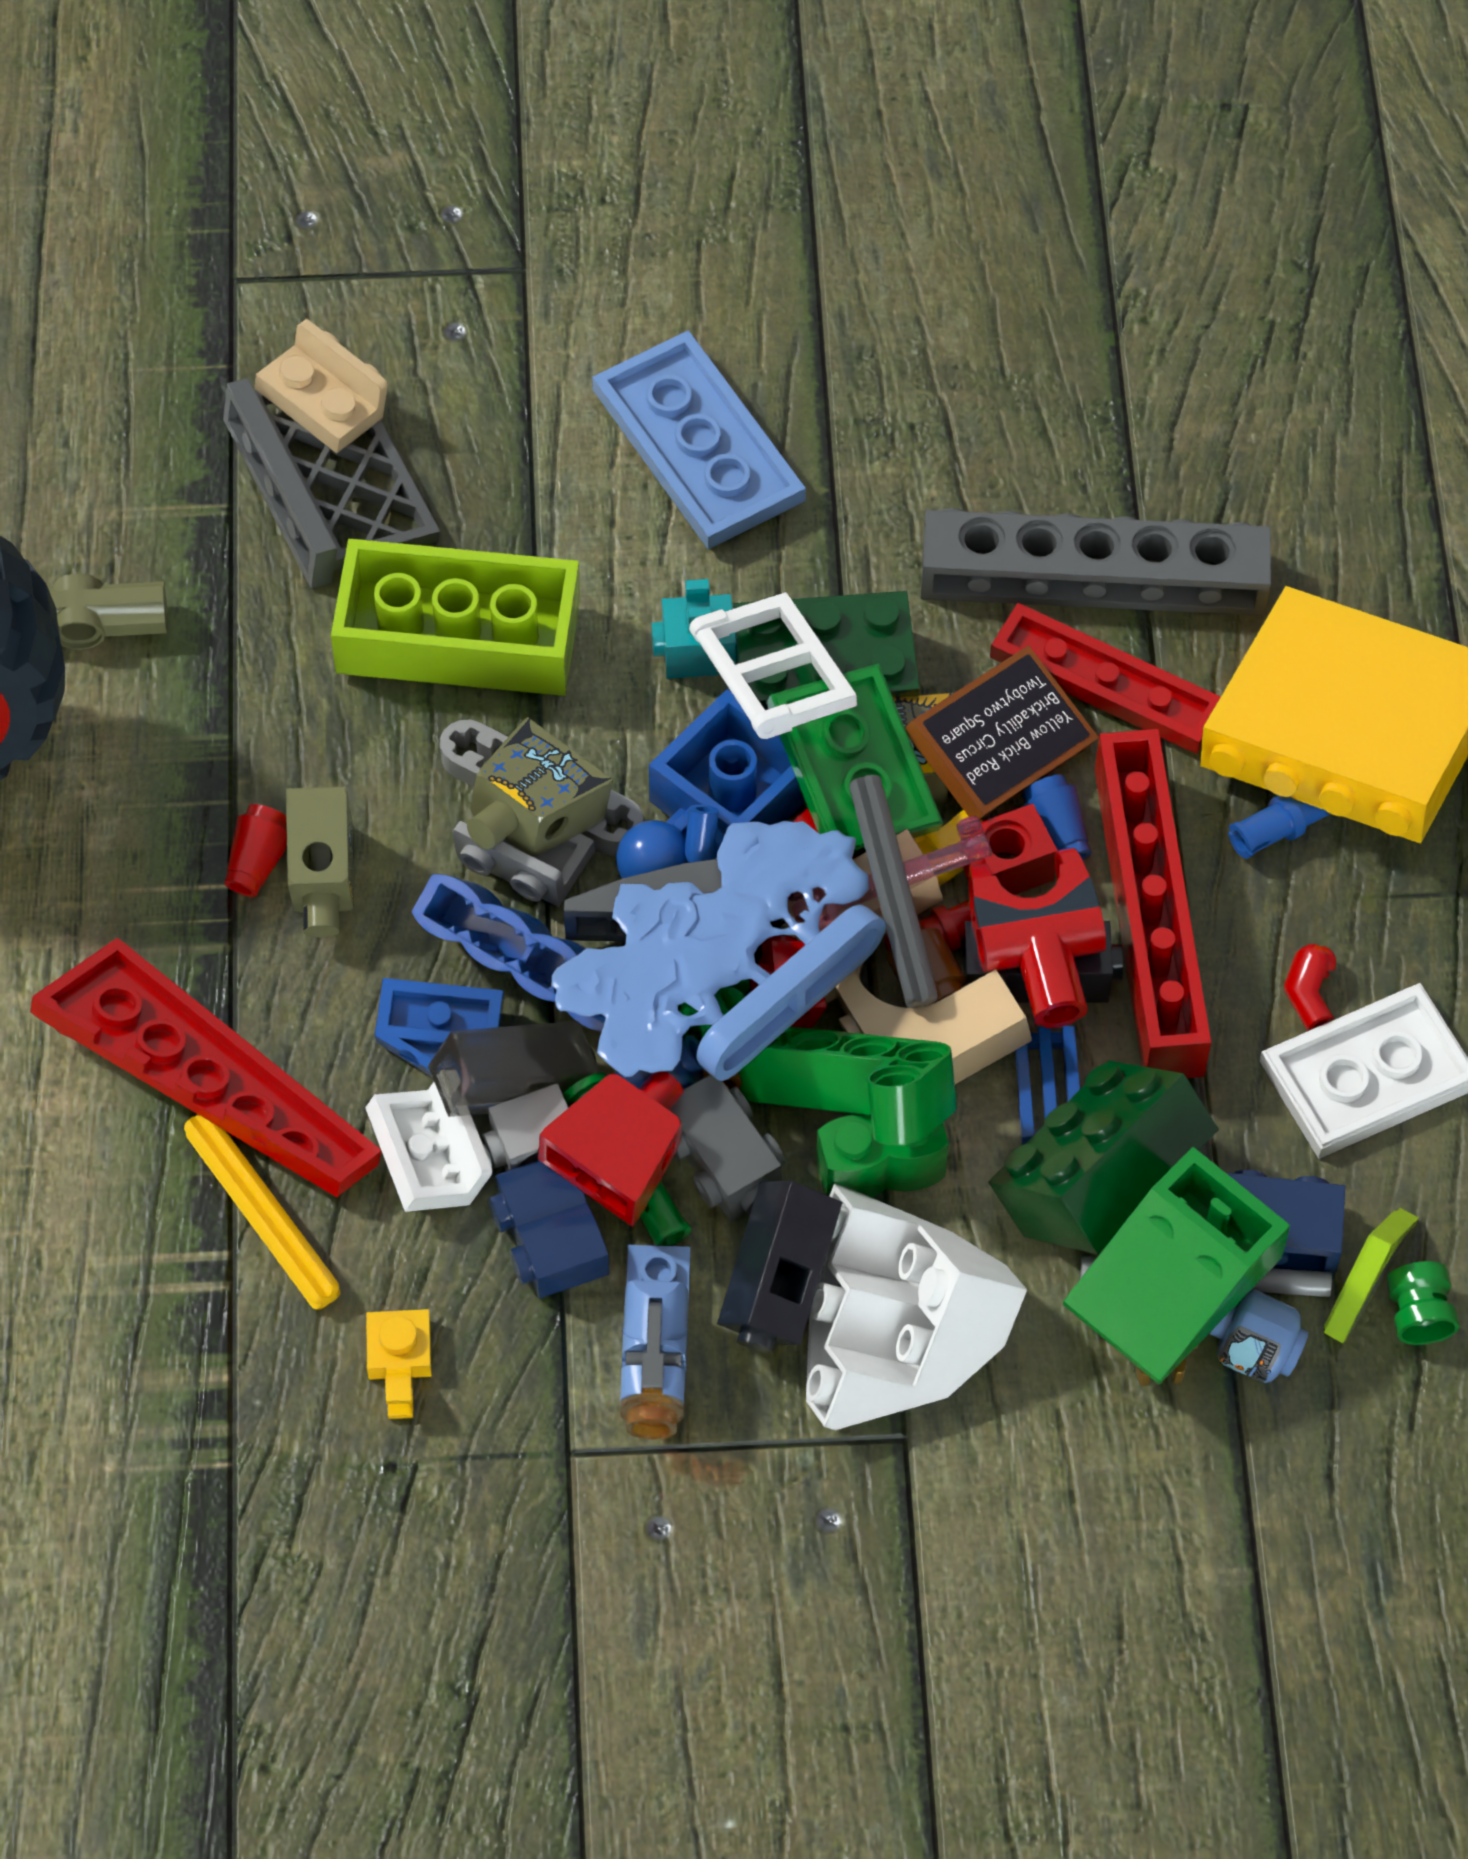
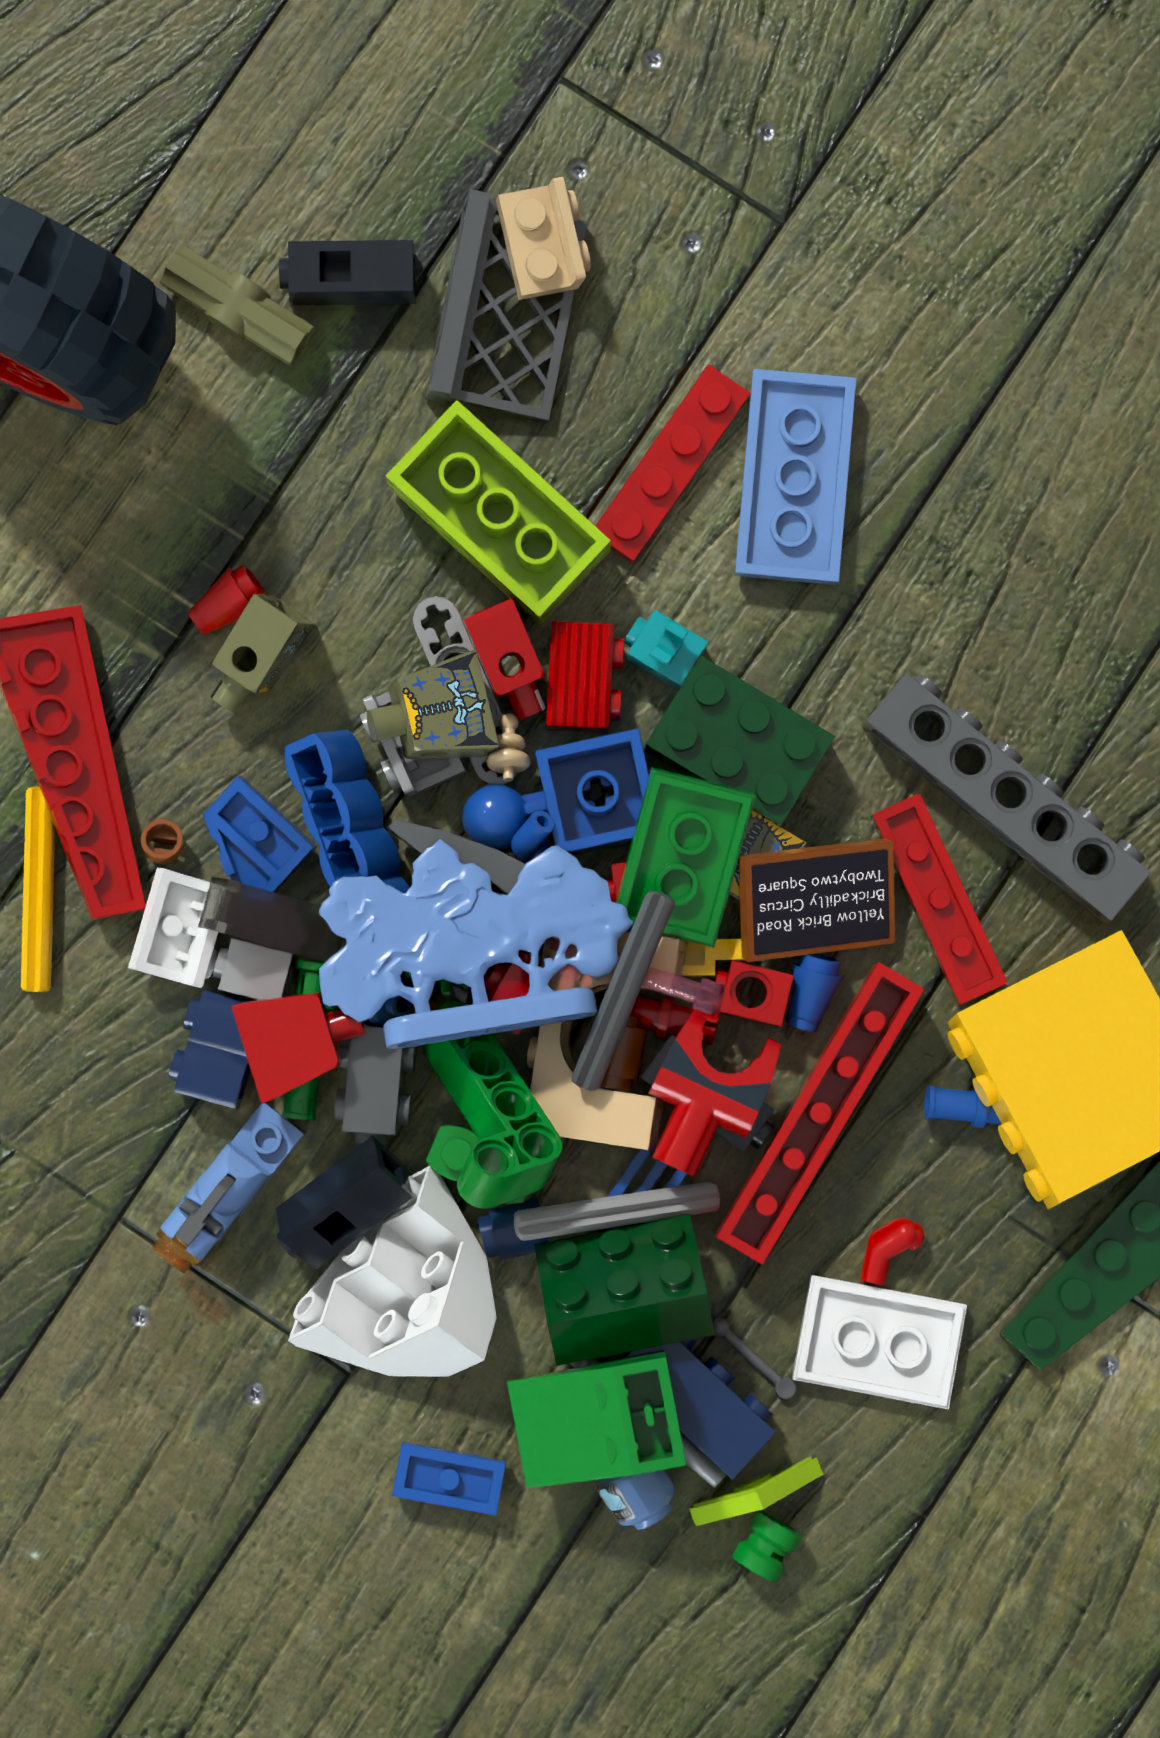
camera: 40 degrees right, 25 degrees up
yellow plate [366,1309,432,1419] -> none
white window [689,592,857,739] -> none
none -> dark orange hinge [141,819,184,864]
none -> black brick [279,240,416,306]
none -> blue plate [392,1441,506,1516]
none -> red torso [461,598,546,721]
none -> dark blue brick [478,1197,556,1261]
none -> tan hair [486,713,531,782]
none -> light grey axle [514,1182,720,1241]
none -> red brick [546,621,624,733]
none -> red plate [595,364,751,564]
none -> dark grey hinge [712,1317,796,1399]

